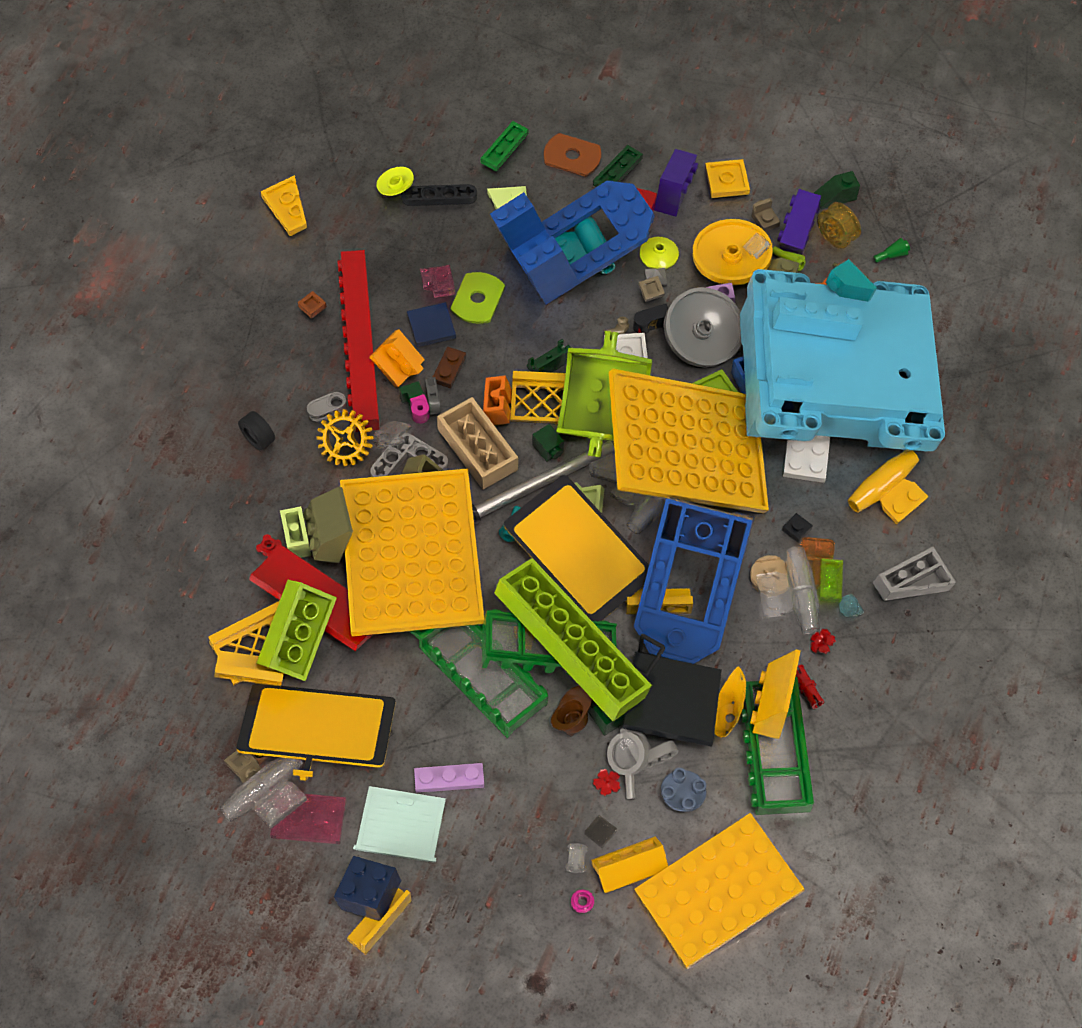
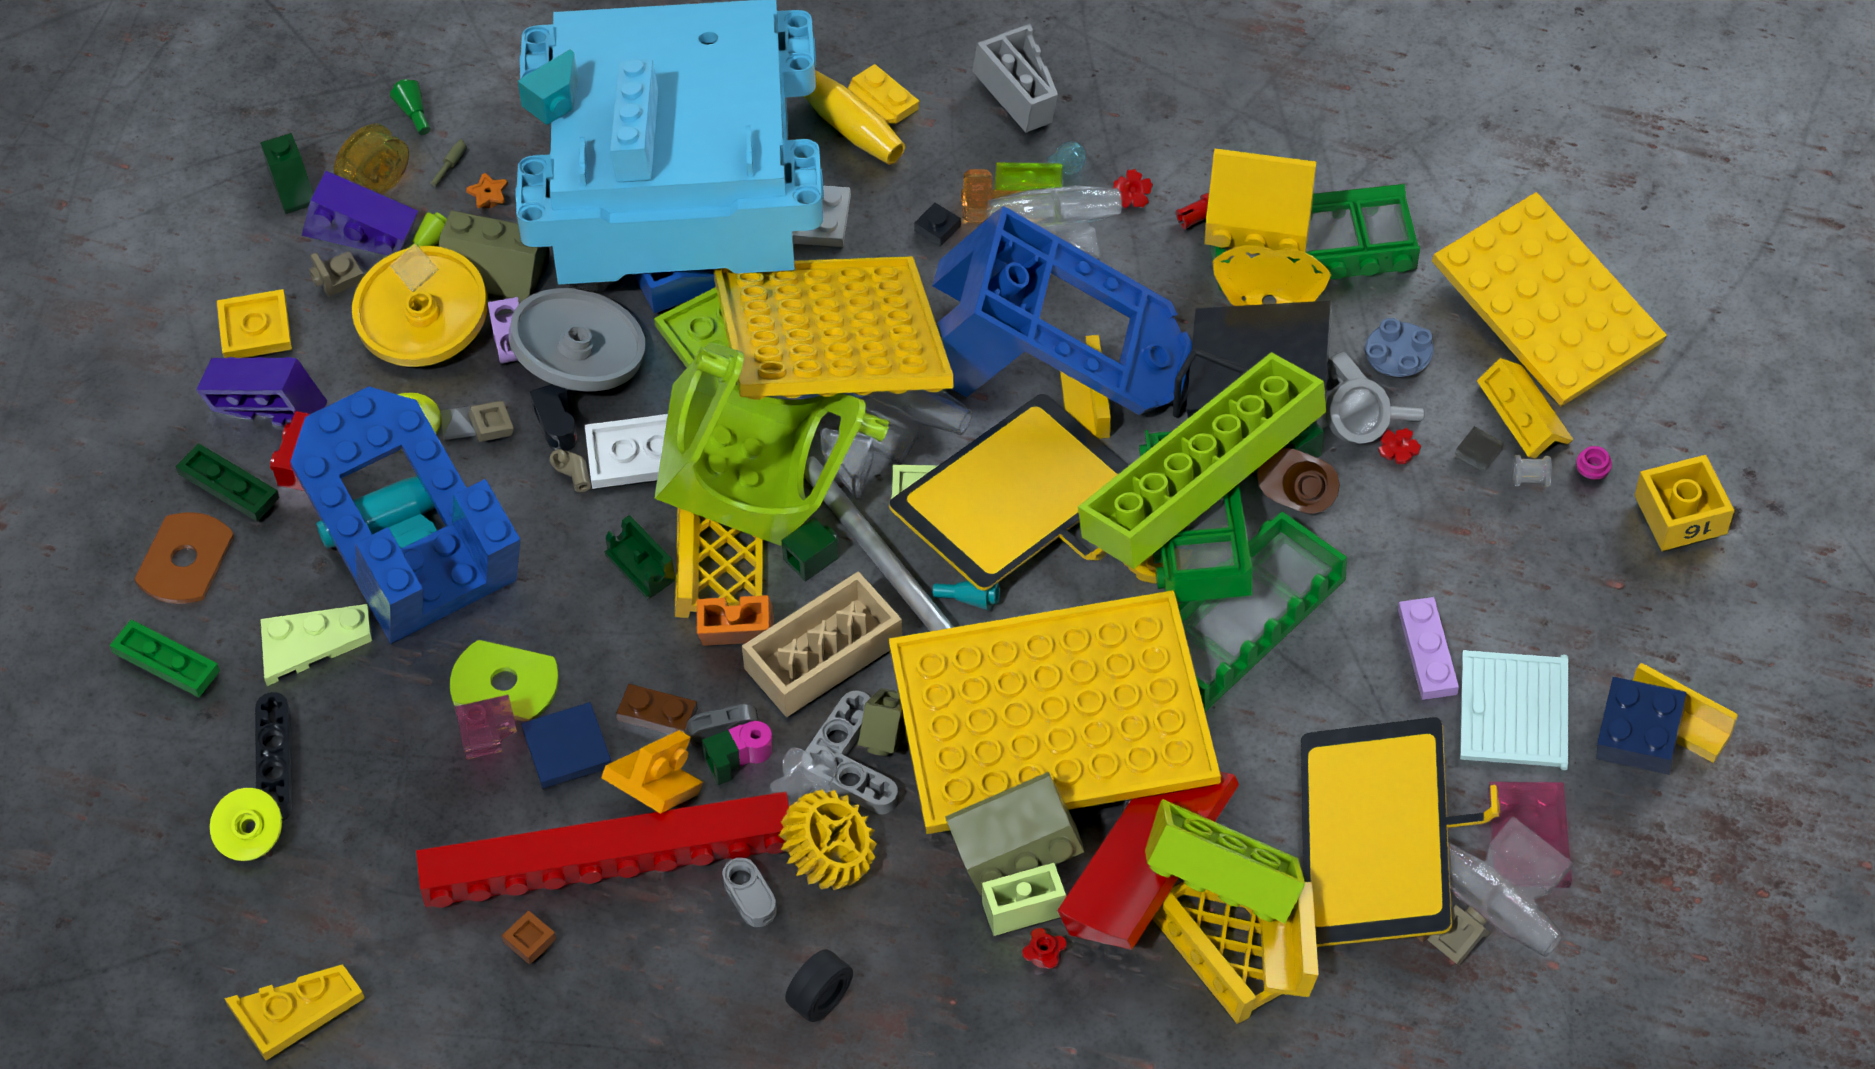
camera: 90 degrees left, 5 degrees down
none -> yellow brick [1634,455,1734,551]

